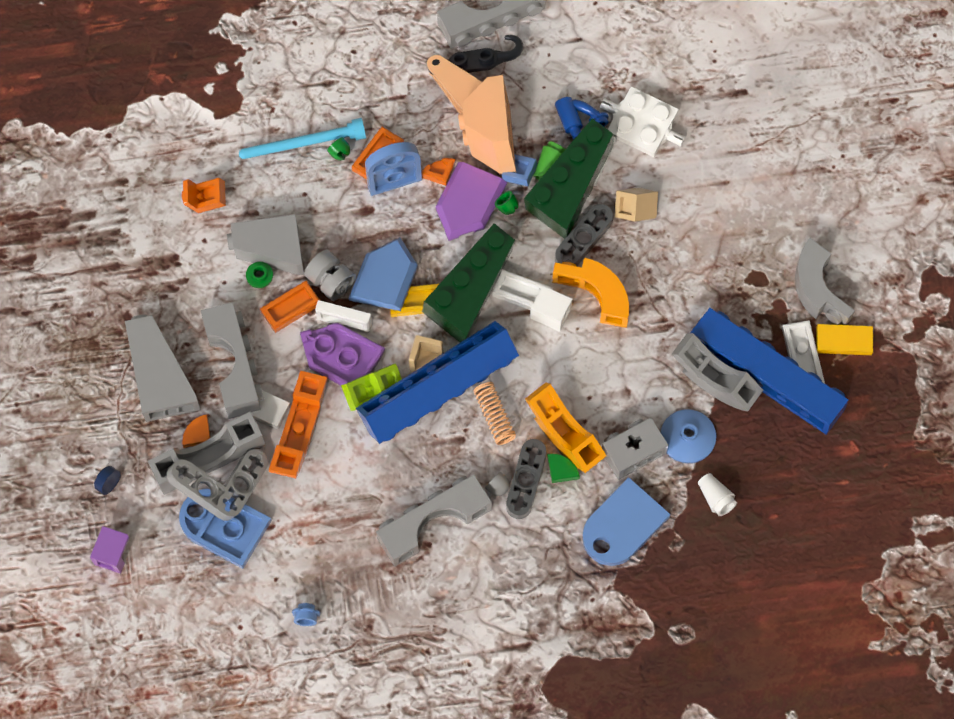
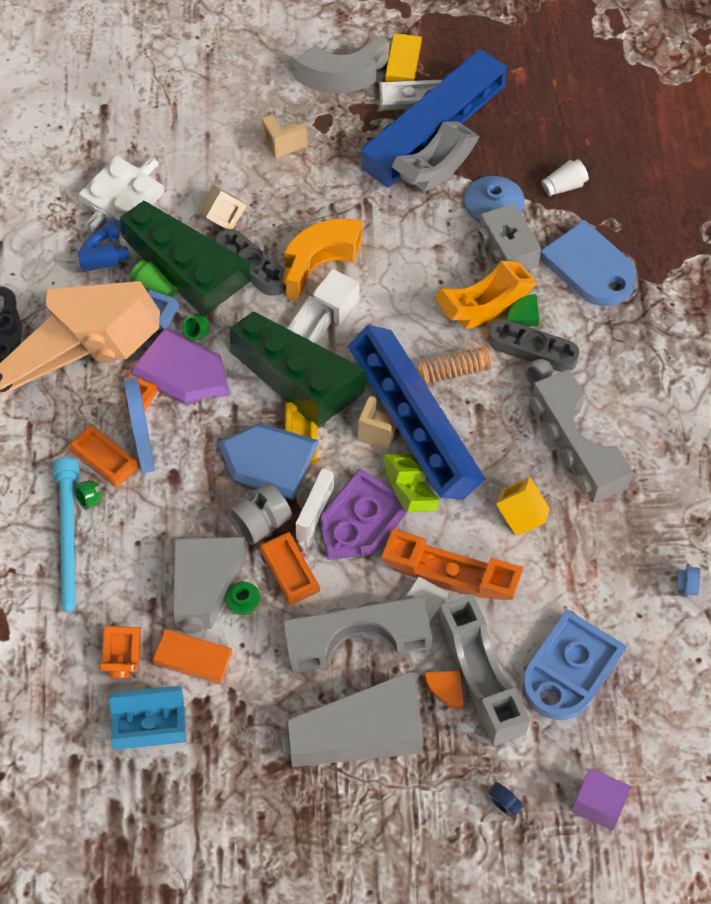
camera: 85 degrees left, 10 degrees down
light grey beam [167,449,268,521] -> none
none -> dark azure bracket [109,686,186,750]
none -> orange tile [153,629,232,685]
none -> tan panel [262,114,307,158]
none -> yellow panel [496,476,550,536]

